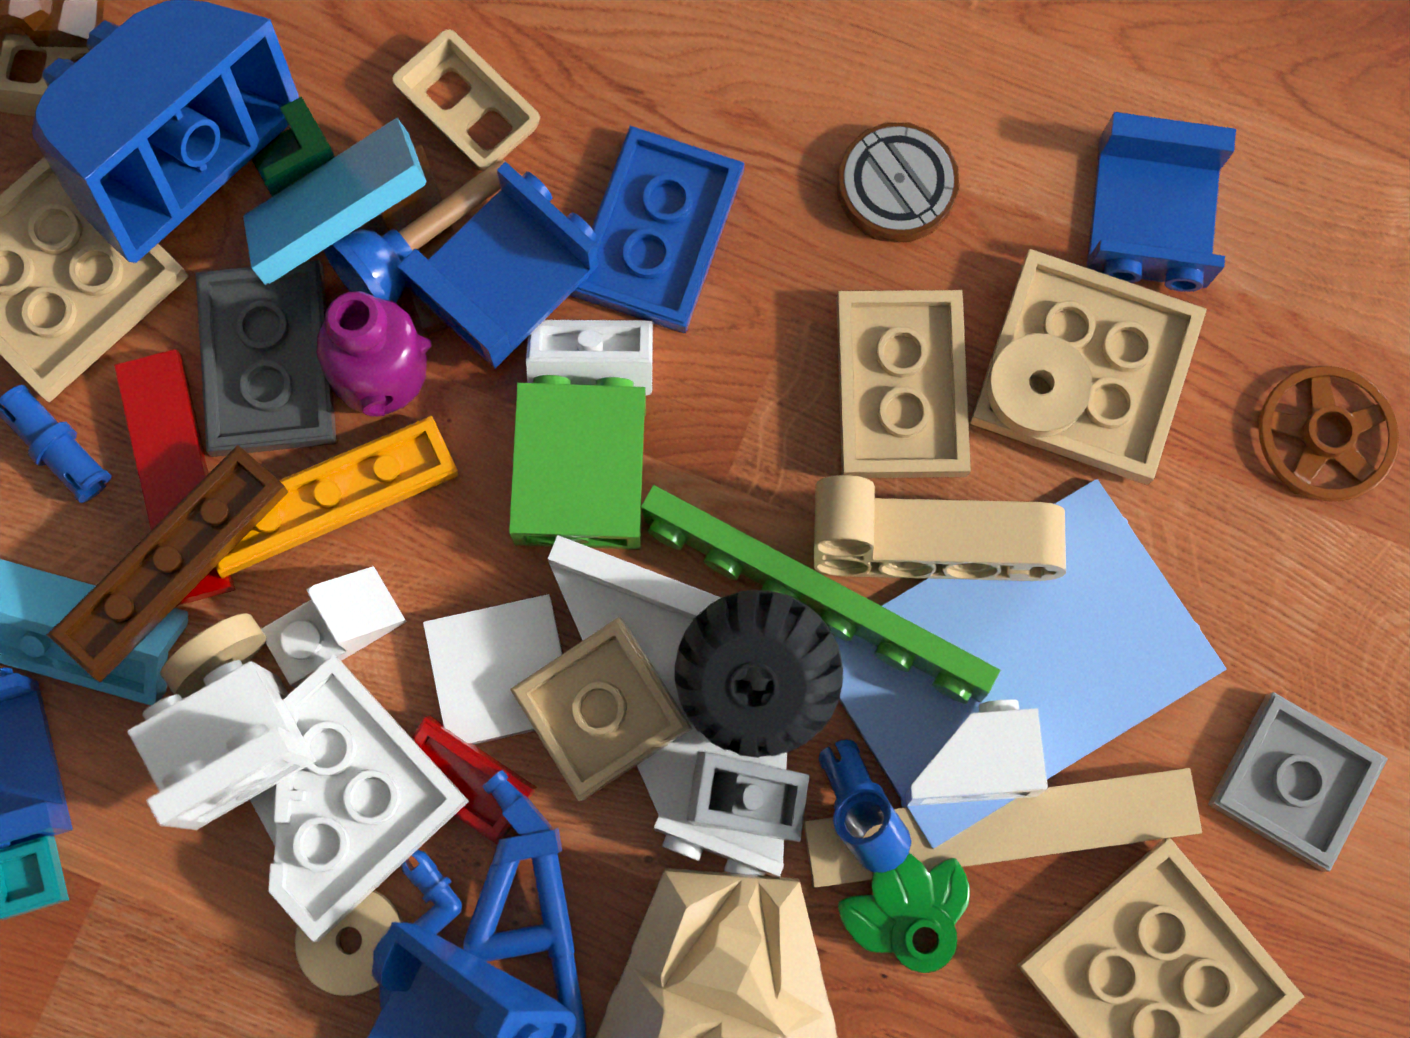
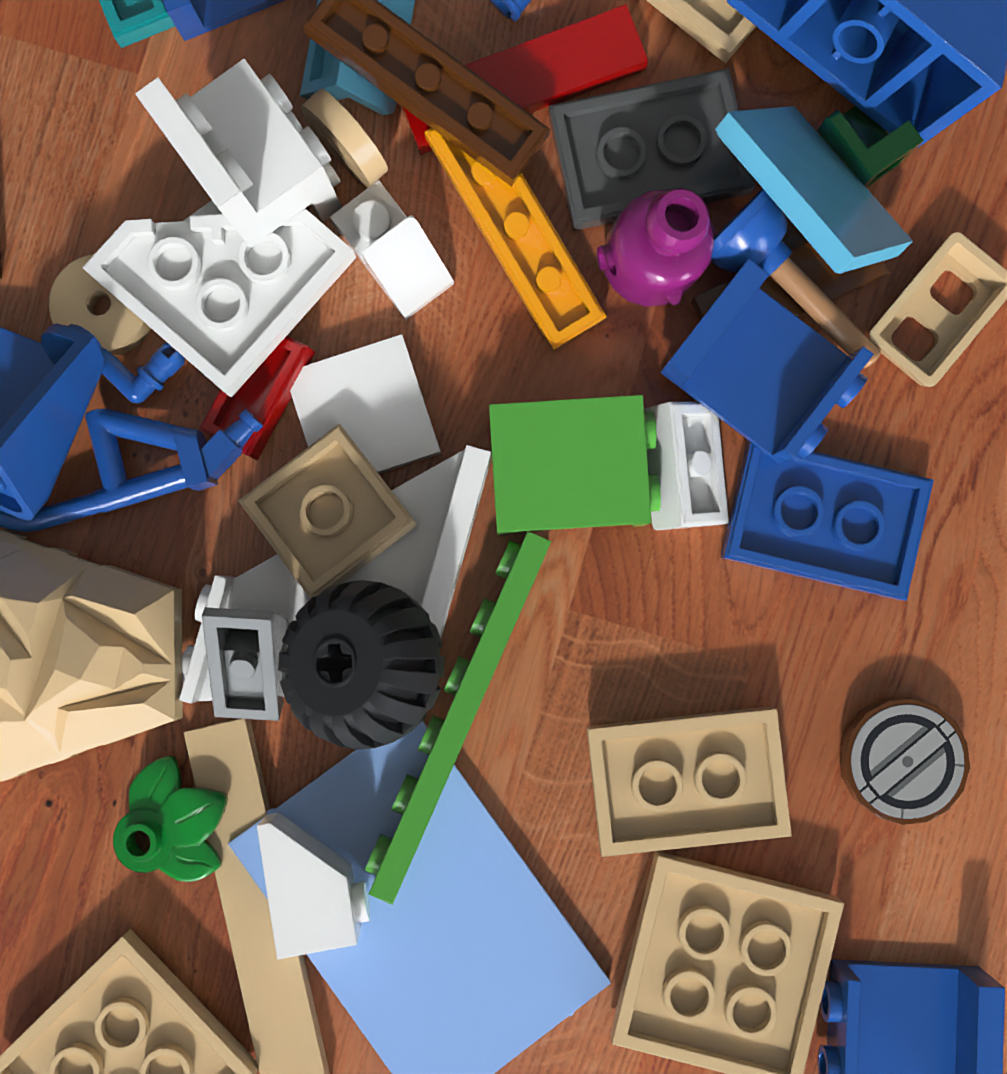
camera: 90 degrees right, 10 degrees up
tan beam [814,475,1066,581] -> none
blue pin [818,739,912,873] -> none
tan piece [987,333,1093,438] -> none

